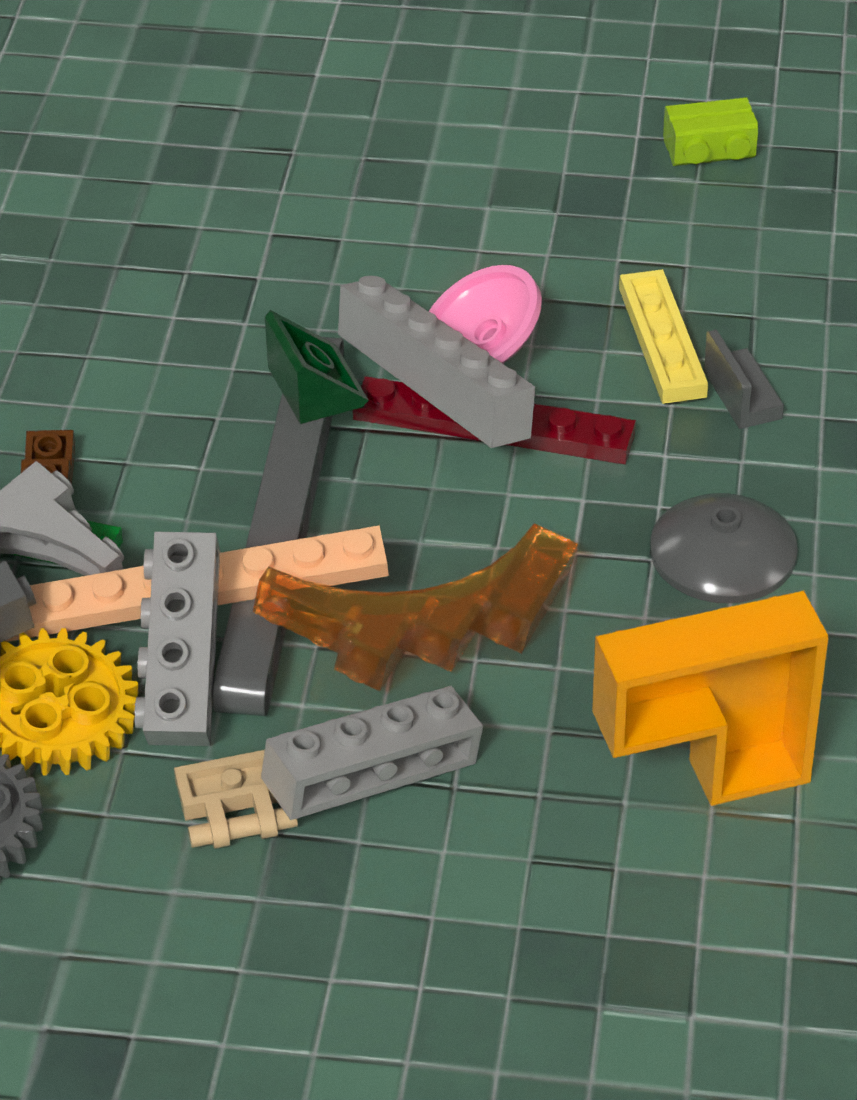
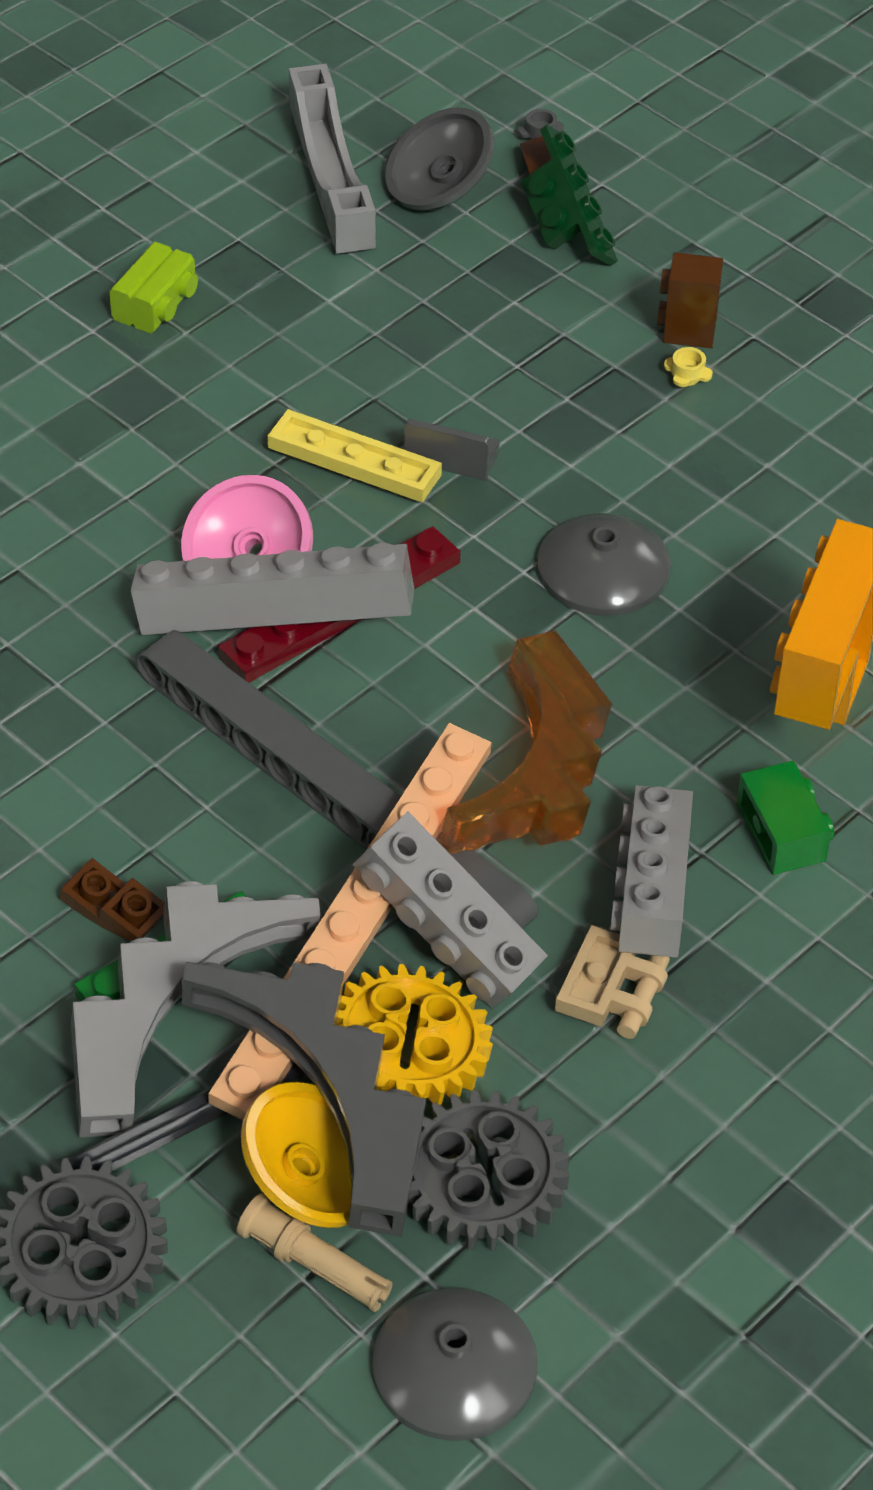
camera: 55 degrees left, 5 degrees up
dark green slope [265,310,369,424] -> none
none -> green brick [736,760,834,875]

